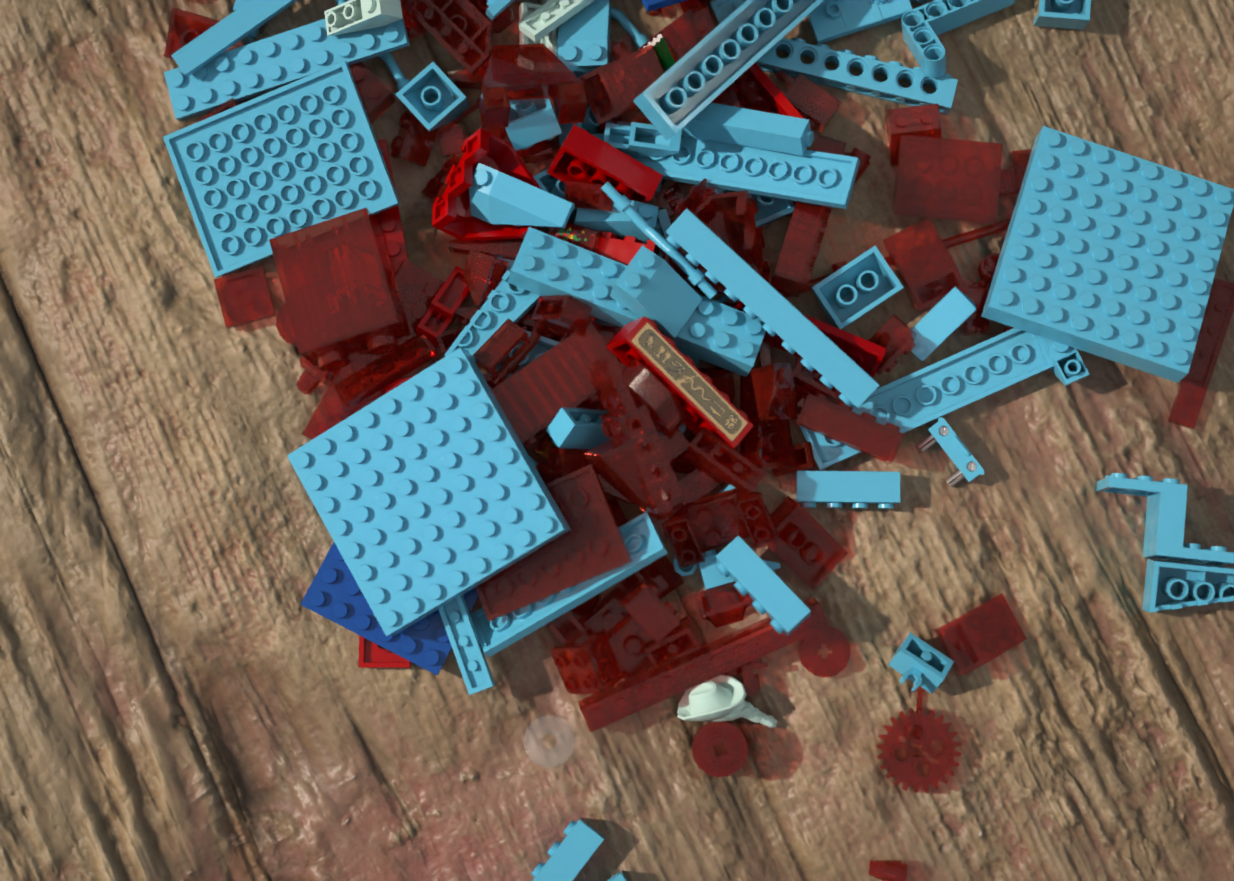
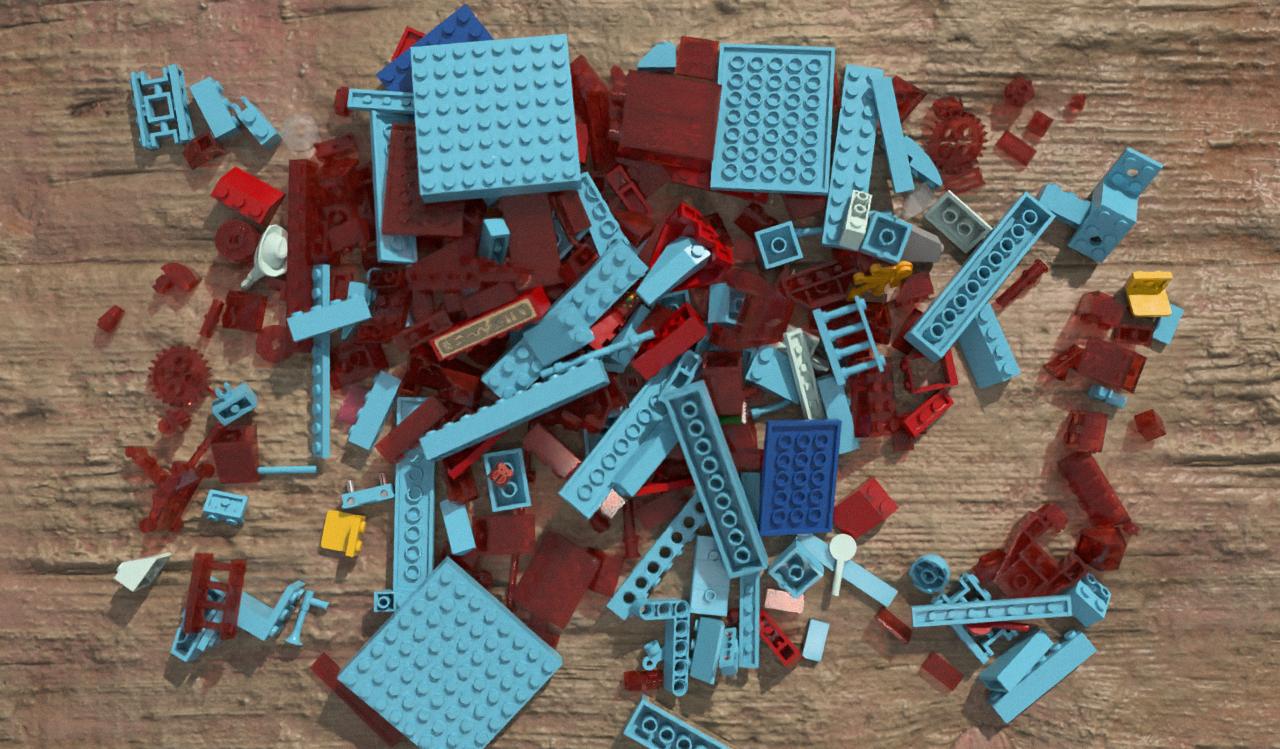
camera: 105 degrees right, 5 degrees up
none -> light aqua slope [114,552,172,592]
none -> clear red piece [125,422,224,534]
none -> clear red brick [152,263,203,294]
none -> clear red hips [158,408,192,435]
none -> clear red fence [182,552,247,640]
none -> clear red slope [183,130,226,170]
none -> clear red pin [198,298,225,338]
none -> medium azure bracket [202,489,249,525]
none -> red slope [210,166,286,227]
none -> clear red slope [222,290,268,334]
none -> medium azure hinge [231,95,283,150]
none -> medium azure bar [258,466,318,474]
none -> medium azure piece [283,589,329,645]
none -> medium azure plate [312,264,330,458]
none -> clear red hinge [313,132,358,163]
none -> yellow bracket [321,510,367,557]
none -> clear red brick [333,87,353,117]
none -> clear pink tile [336,384,368,426]
none -> clear red tile [487,461,515,489]
none -> clear red pin [621,499,641,559]
none -> clear red hinge [624,669,663,691]
none -> medium azure slope [637,42,676,73]
none -> medium azure piece [642,640,665,671]

